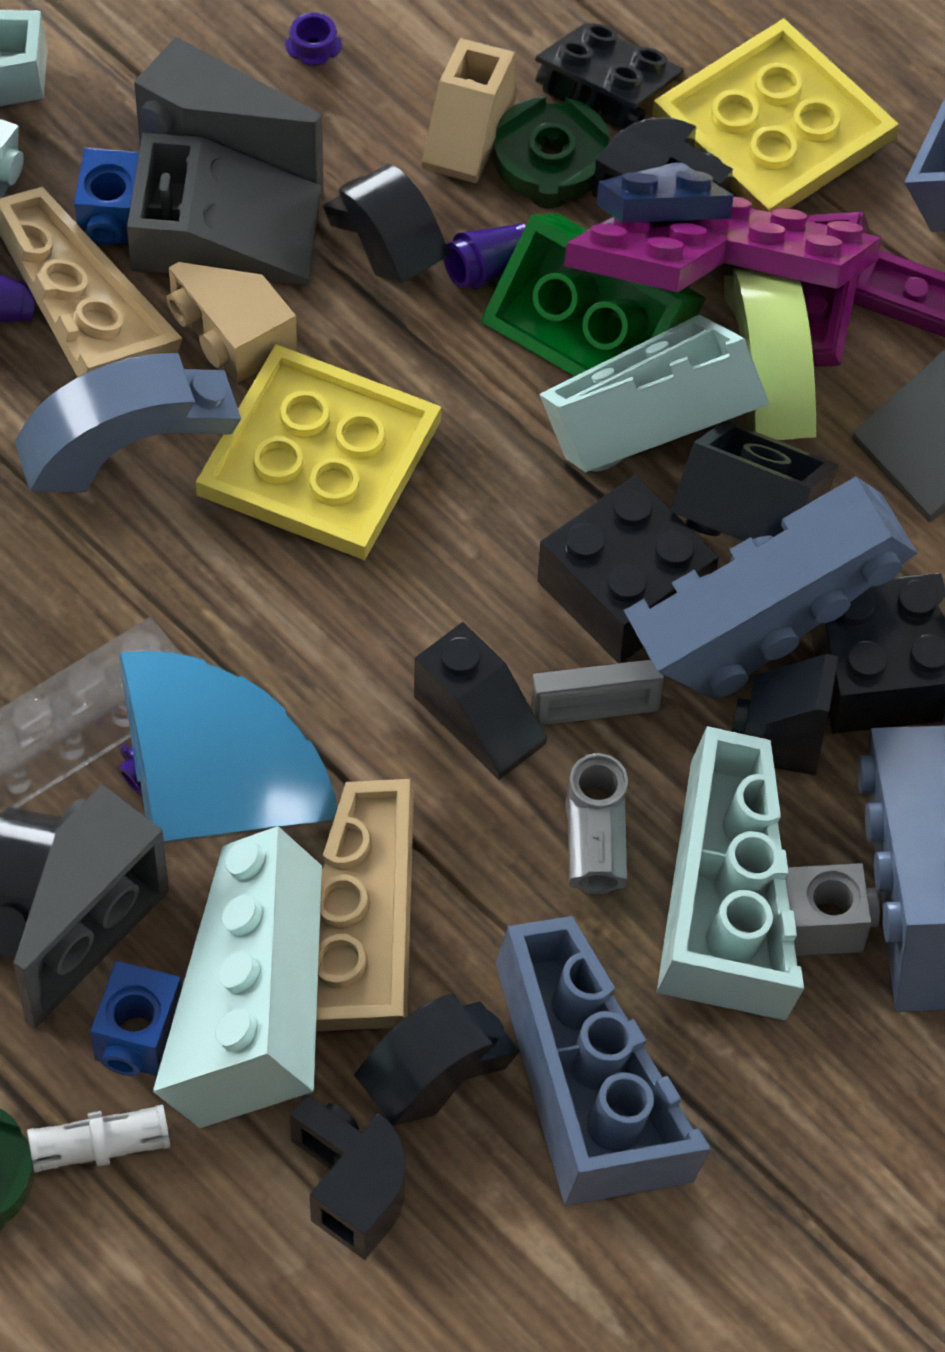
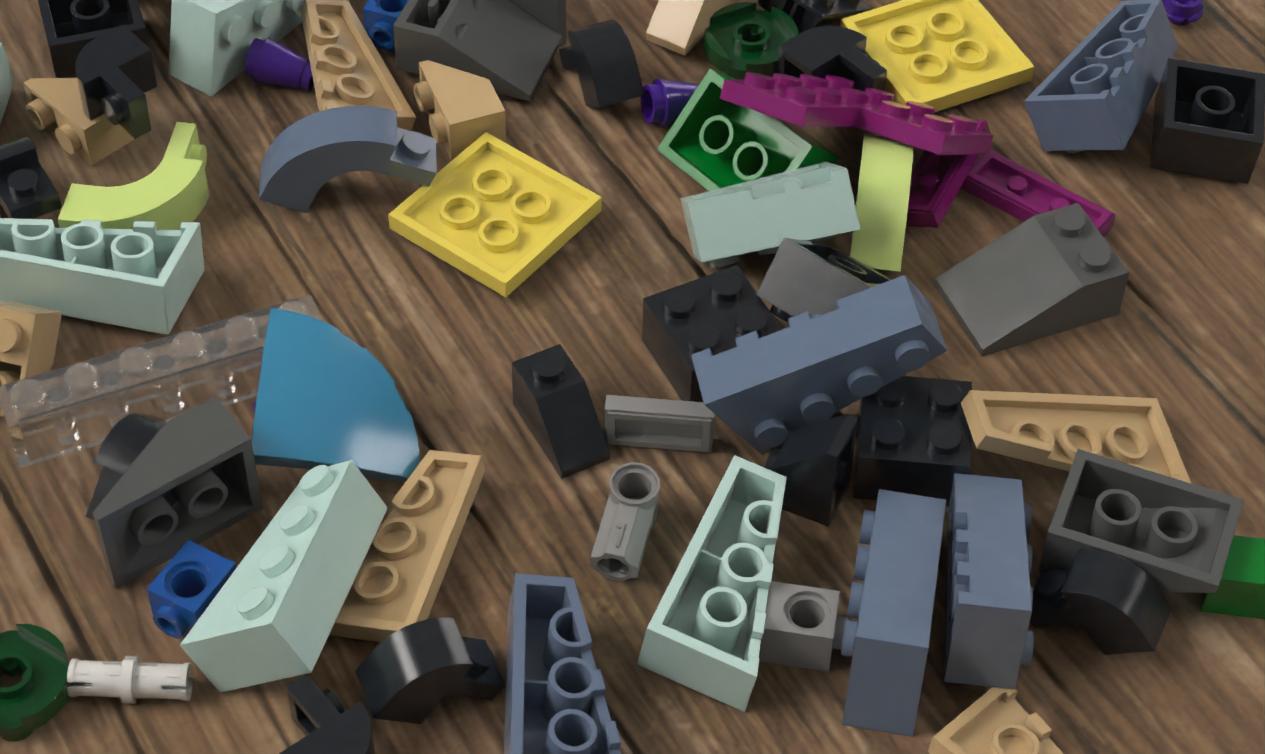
camera: 15 degrees right, 10 degrees down
dark blue wing [596,162,734,223] -> none

